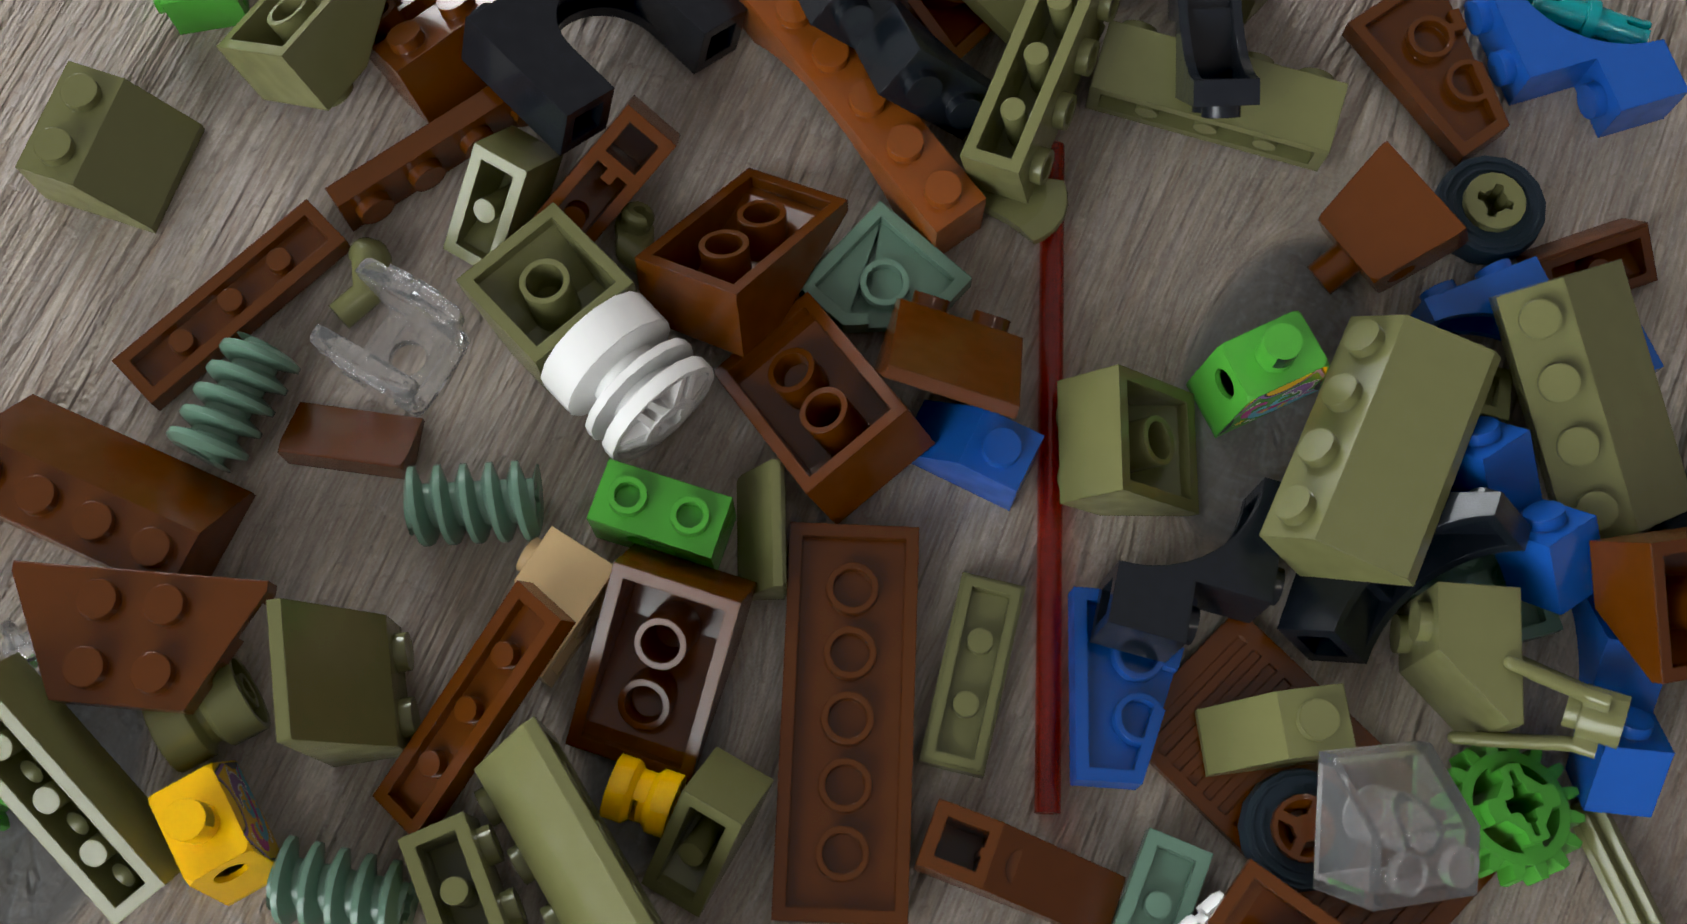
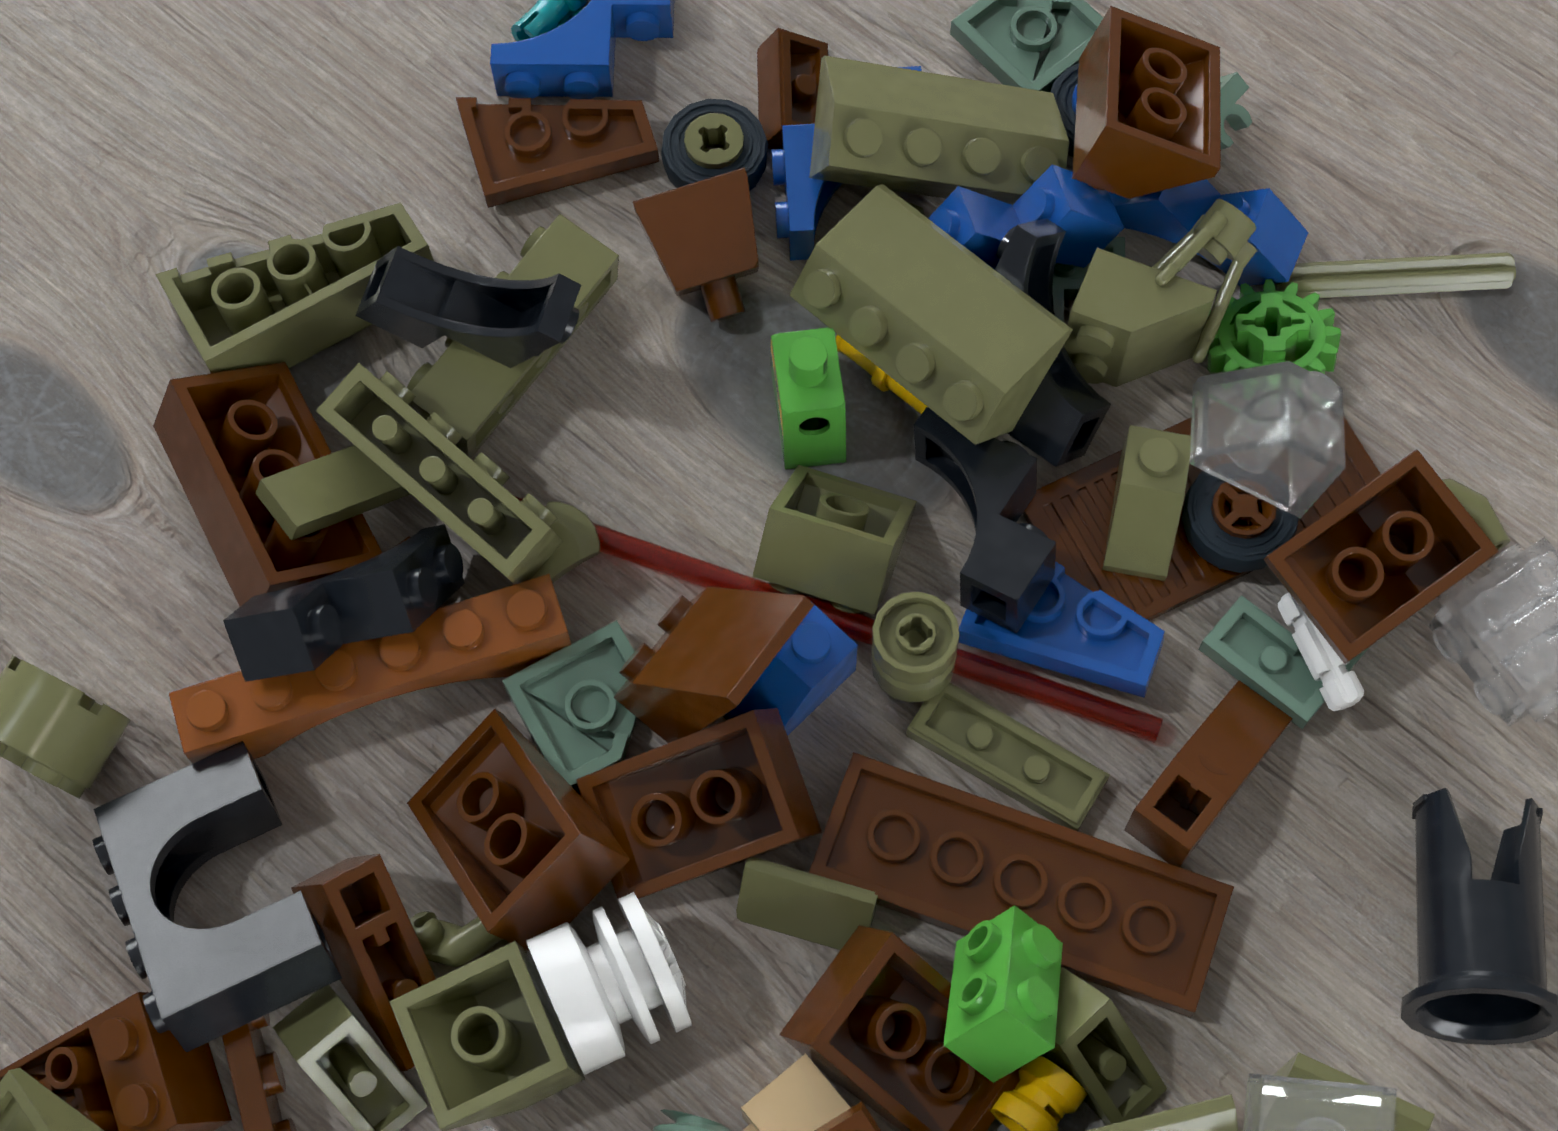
camera: 70 degrees left, 5 degrees down
bright green brick [586,458,737,570] -> none
none -> olive wheel [871,592,959,703]
none -> bright green brick [944,905,1063,1083]

